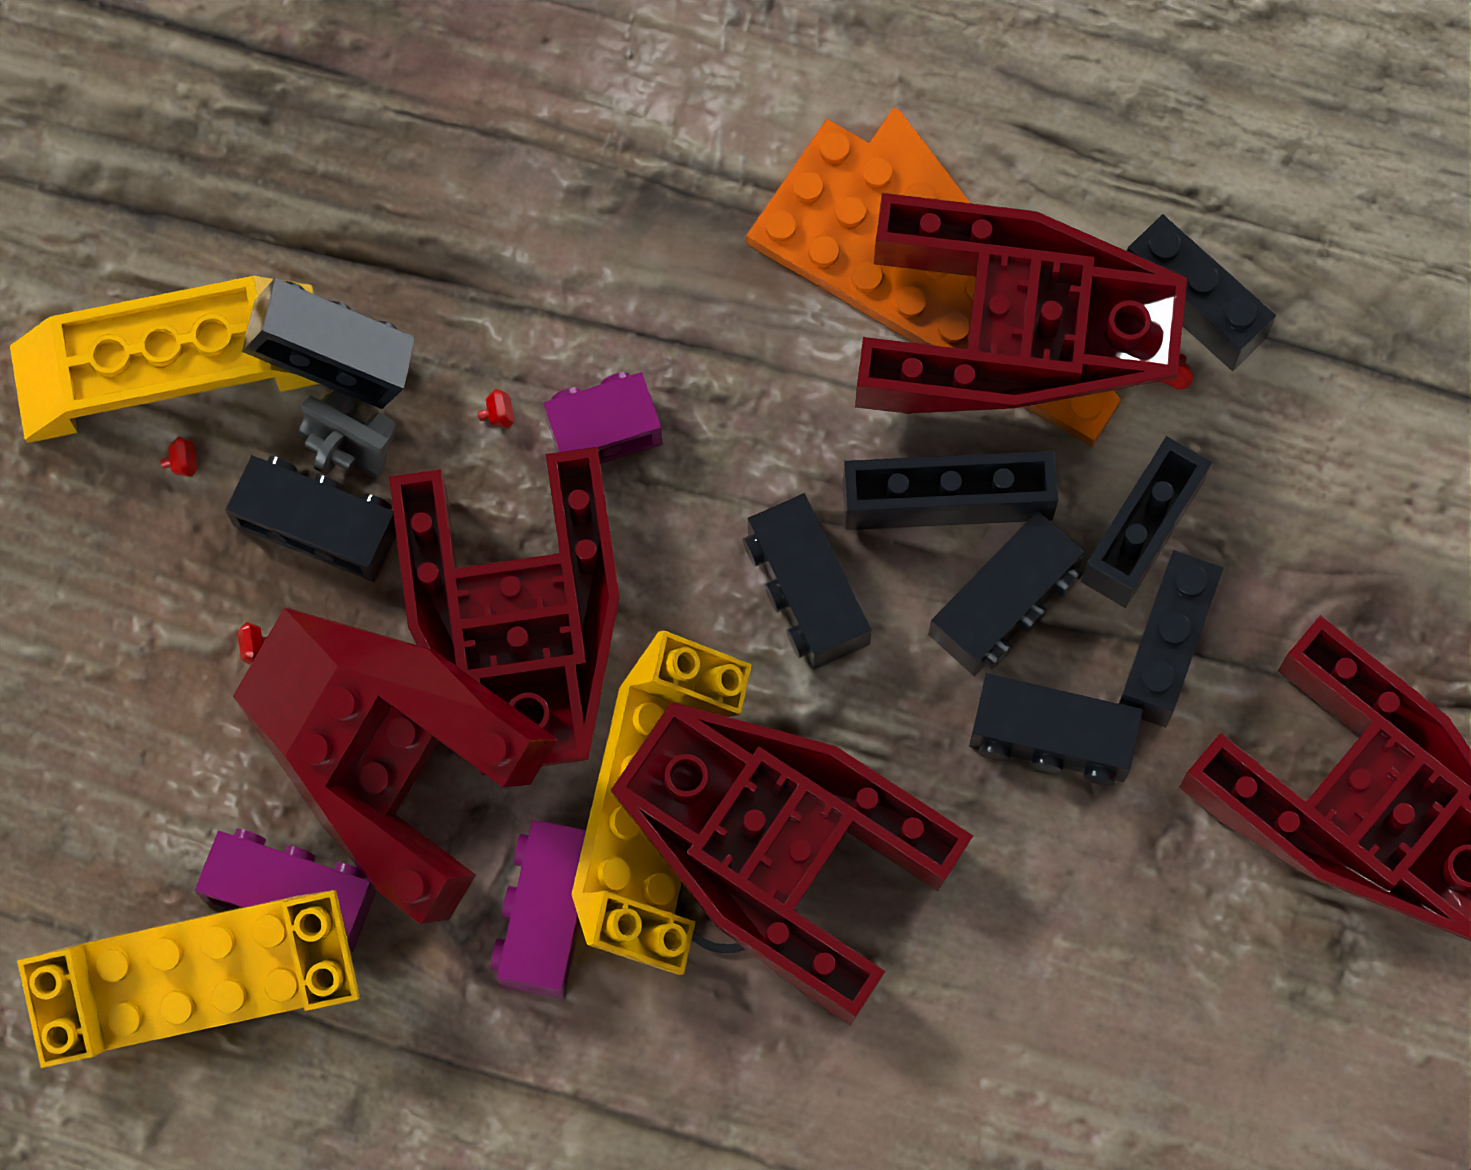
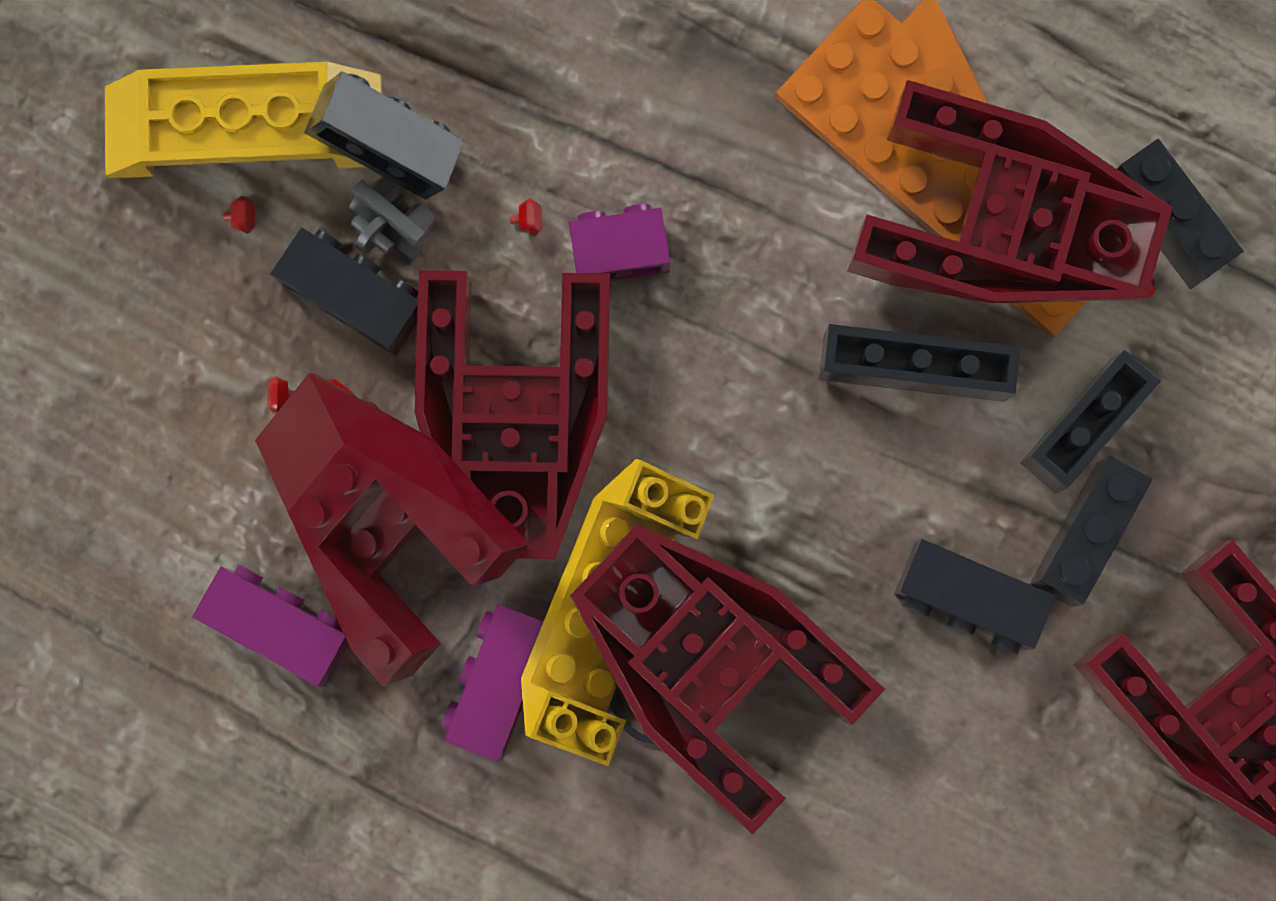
camera: 10 degrees right, 10 degrees up
yellow slope [17,890,360,1068] -> none
black brick [742,493,872,670] -> none
black brick [928,511,1085,677] -> none

